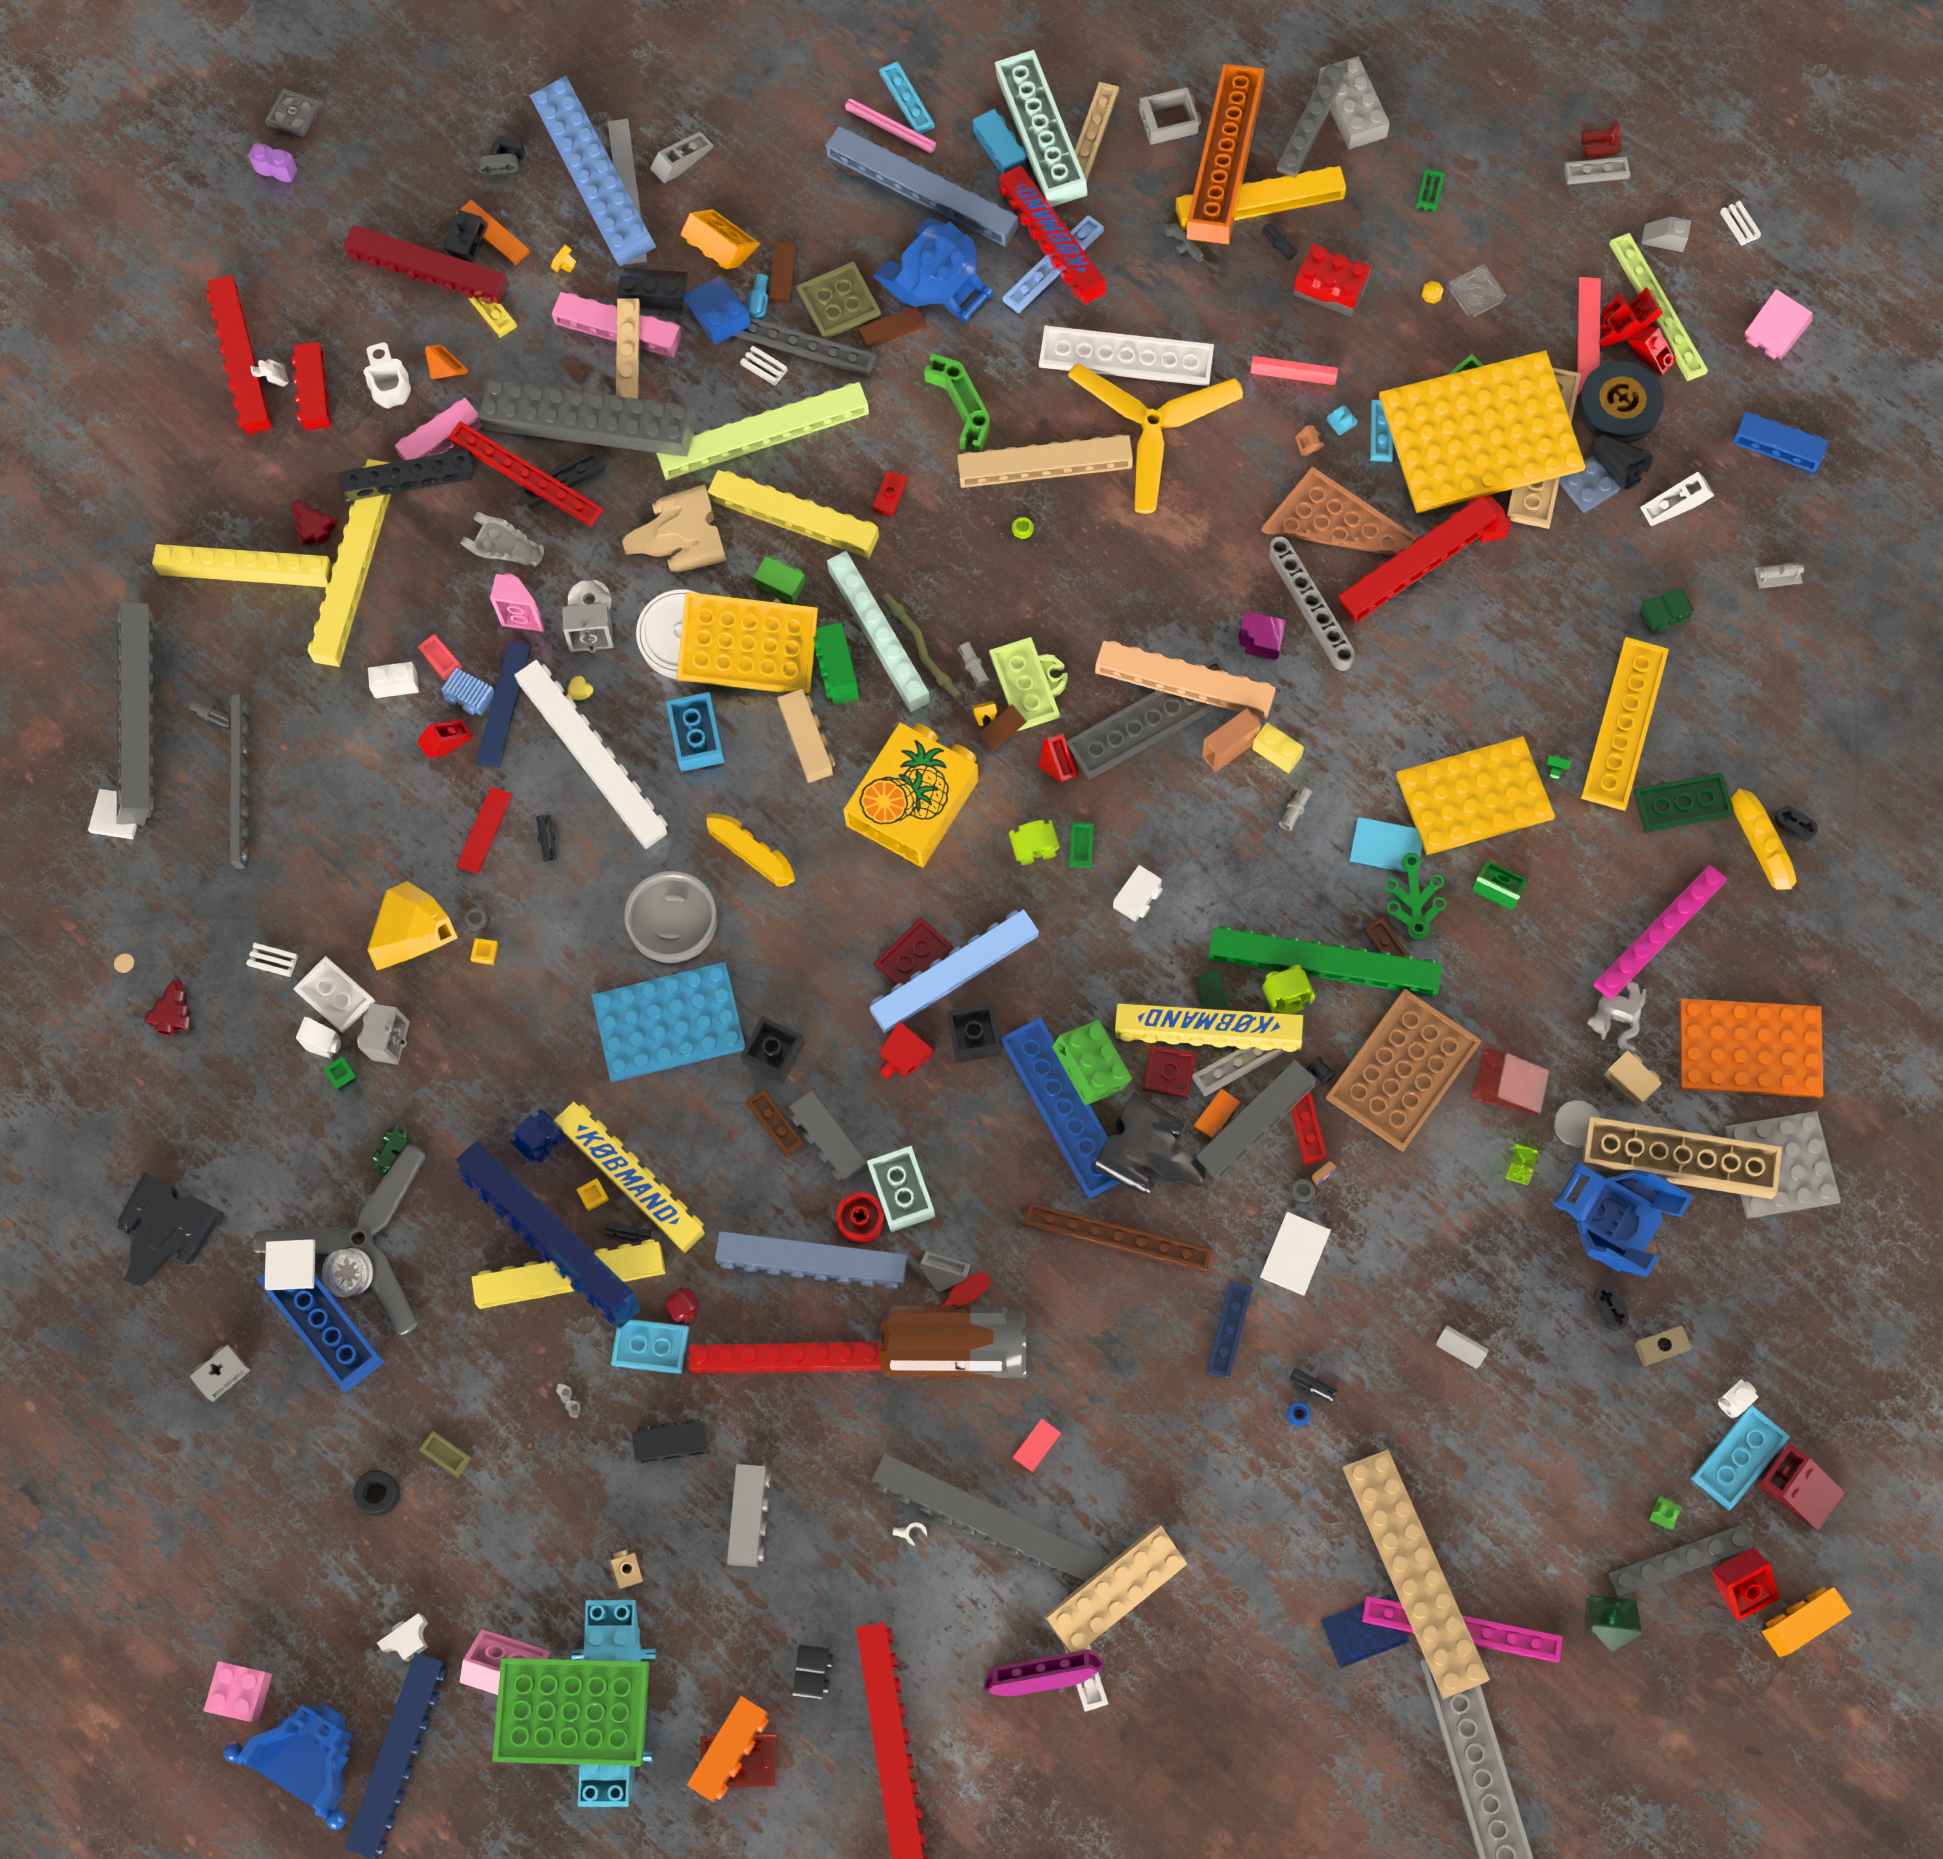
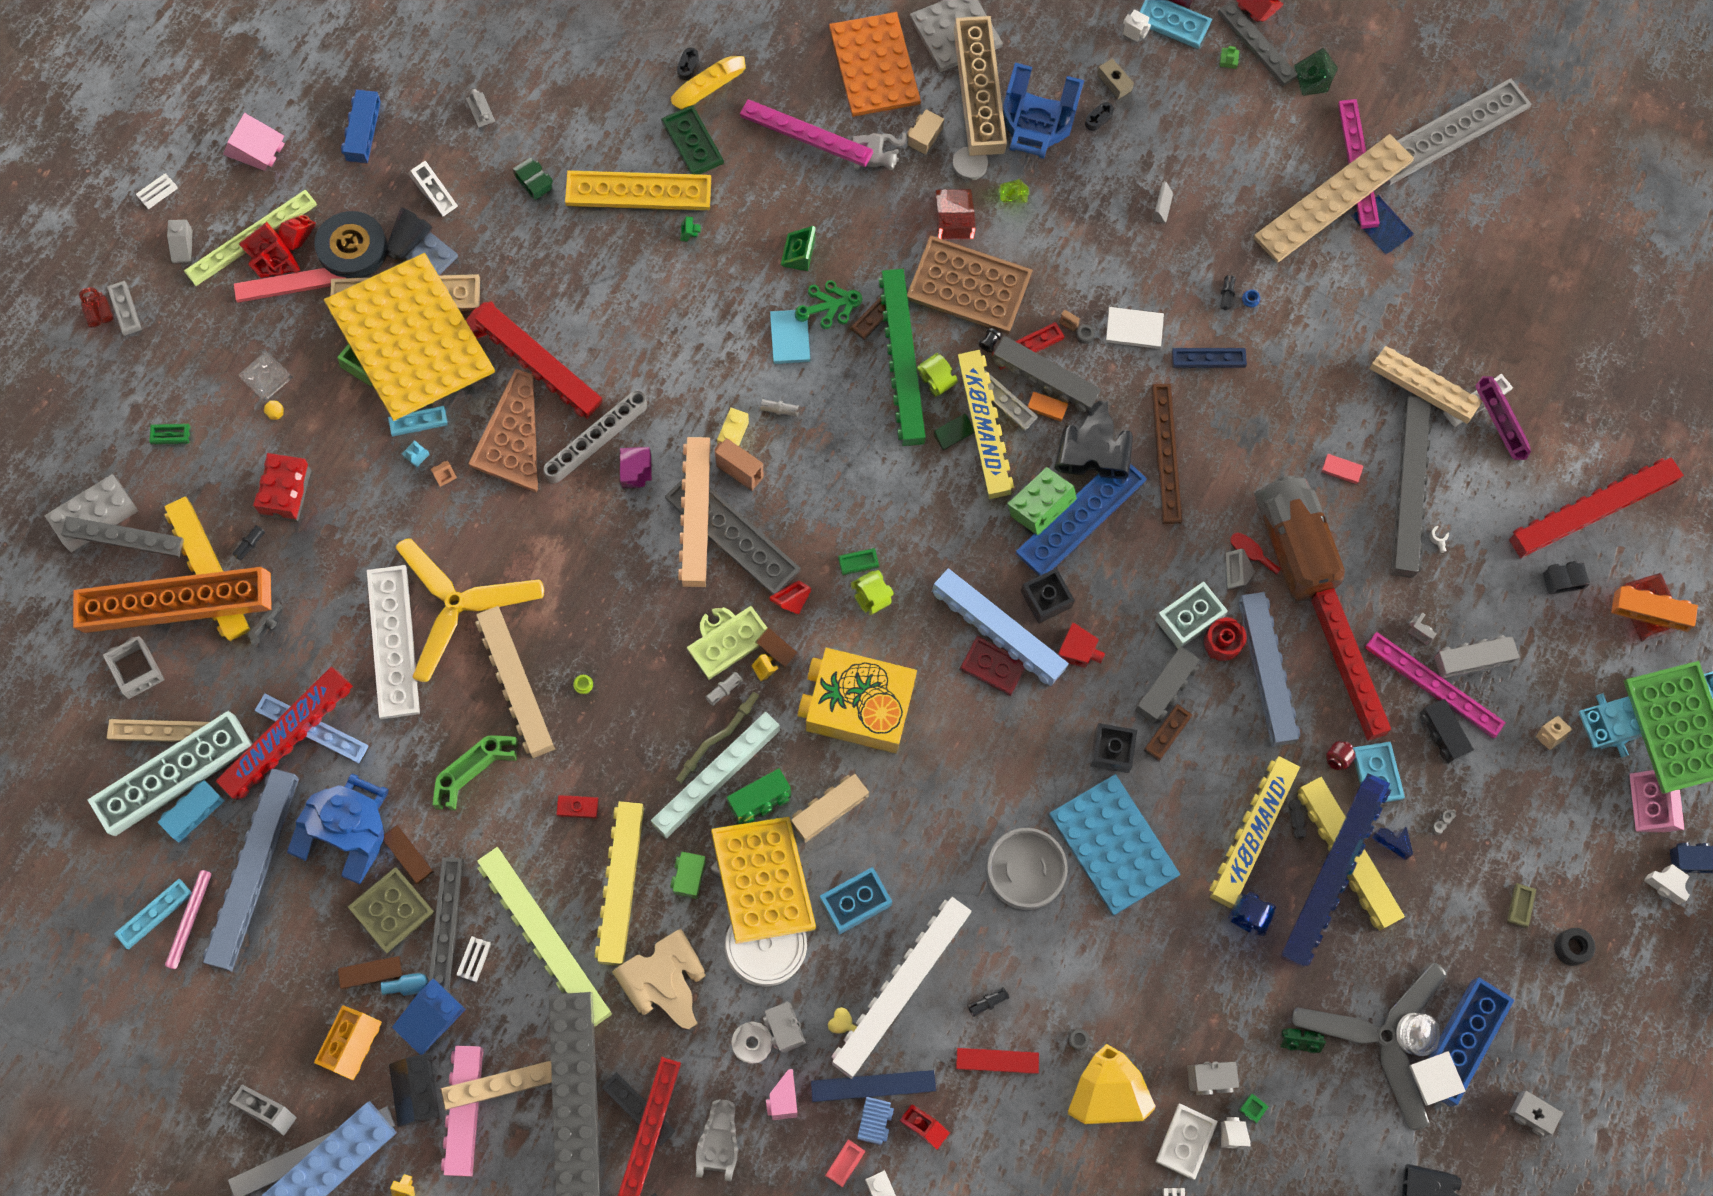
camera: 115 degrees left, 0 degrees up
yellow tile [470,938,498,965] -> none
yellow tile [576,1178,609,1211] -> none
yellow brick [706,813,795,887] -> none
white brick [1113,865,1163,922] -> none
dark red tile [1143,1044,1197,1099] -> none
coral tile [1250,356,1338,385] -> none
yellow plate [1396,736,1555,856] -> none
none -> dark pink tile [1365,632,1506,739]
none -> clear blue slope [1372,826,1413,860]
none -> light grey bracket [1408,612,1437,645]

